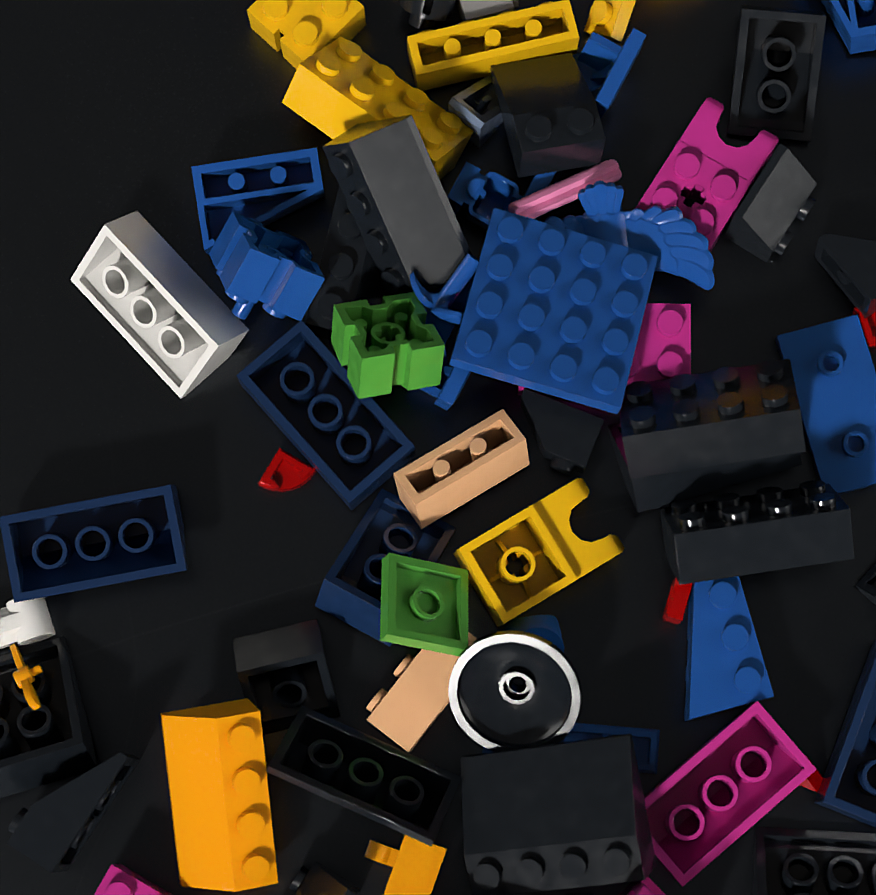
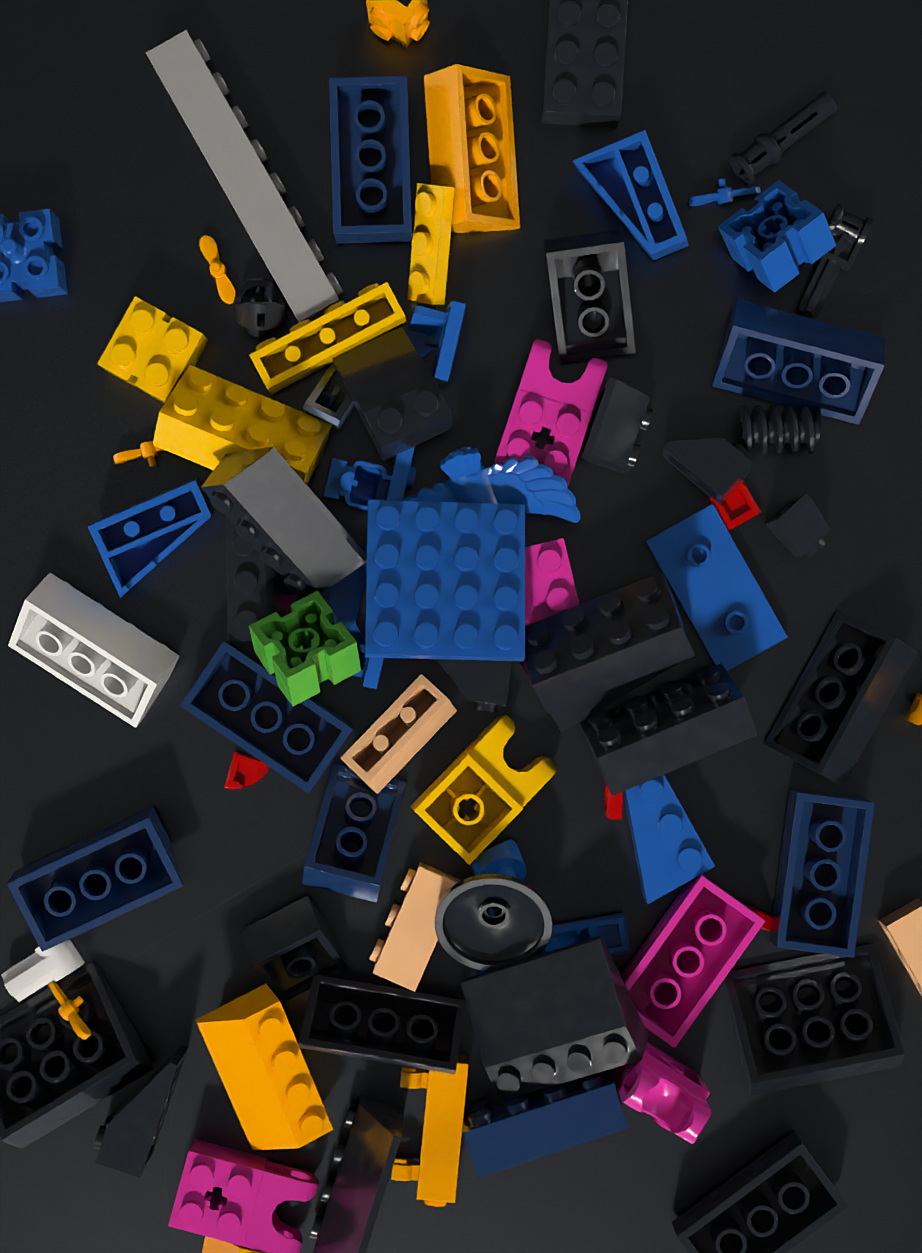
camera: 15 degrees left, 10 degrees up
blue brick [209,211,325,321] -> none
bright green plate [380,553,468,656] -> none
blue plant [410,253,479,325] -> none
bright pink axle [508,159,622,219] -> none
none -> light orange piece [113,441,166,467]

